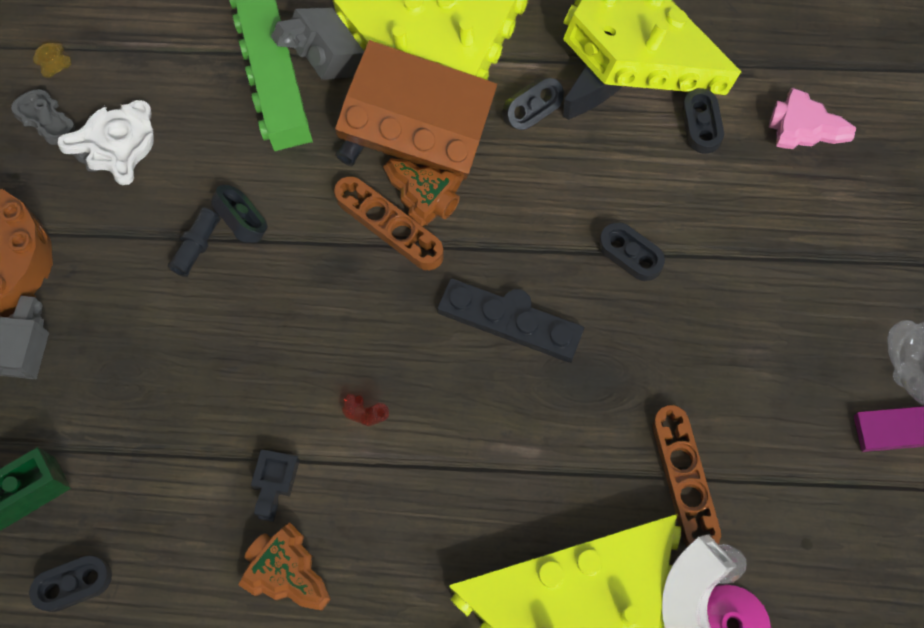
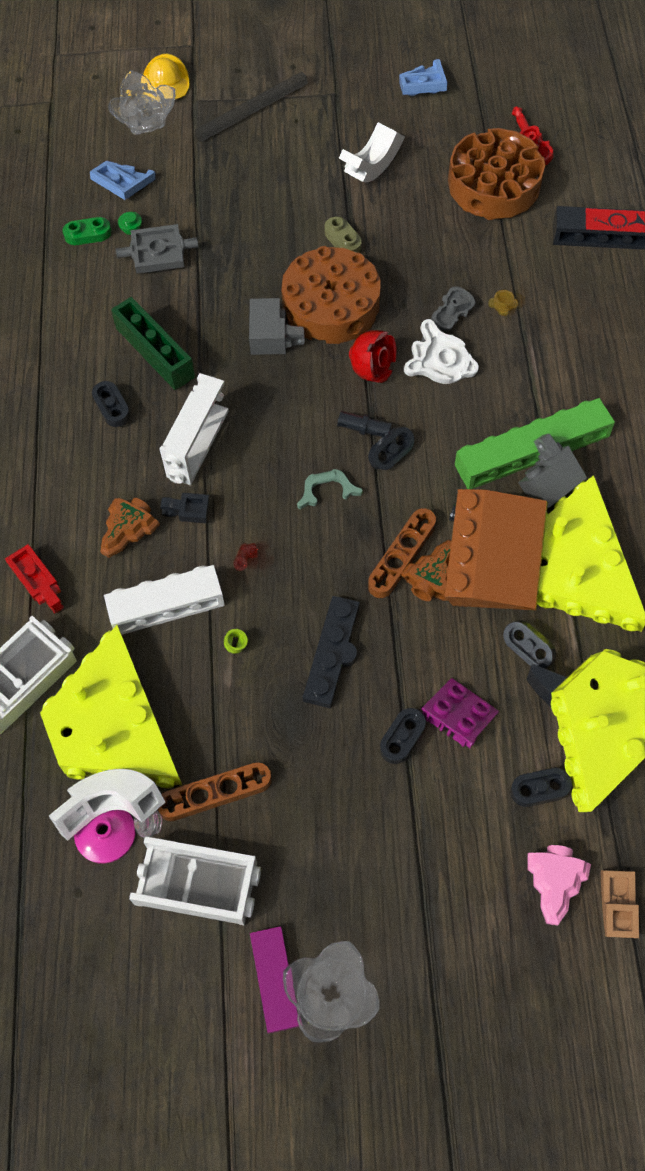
camera: 80 degrees right, 5 degrees down
none -> white brick [104,565,225,635]
none -> door [129,837,261,926]
none -> white door [160,373,229,485]
none -> lime hinge [224,629,248,654]
none -> sand green helmet [297,469,362,509]
none -> red cylinder [349,330,396,383]
none -> magenta hinge [422,678,499,748]
none -> medium nougat slope [601,870,639,938]

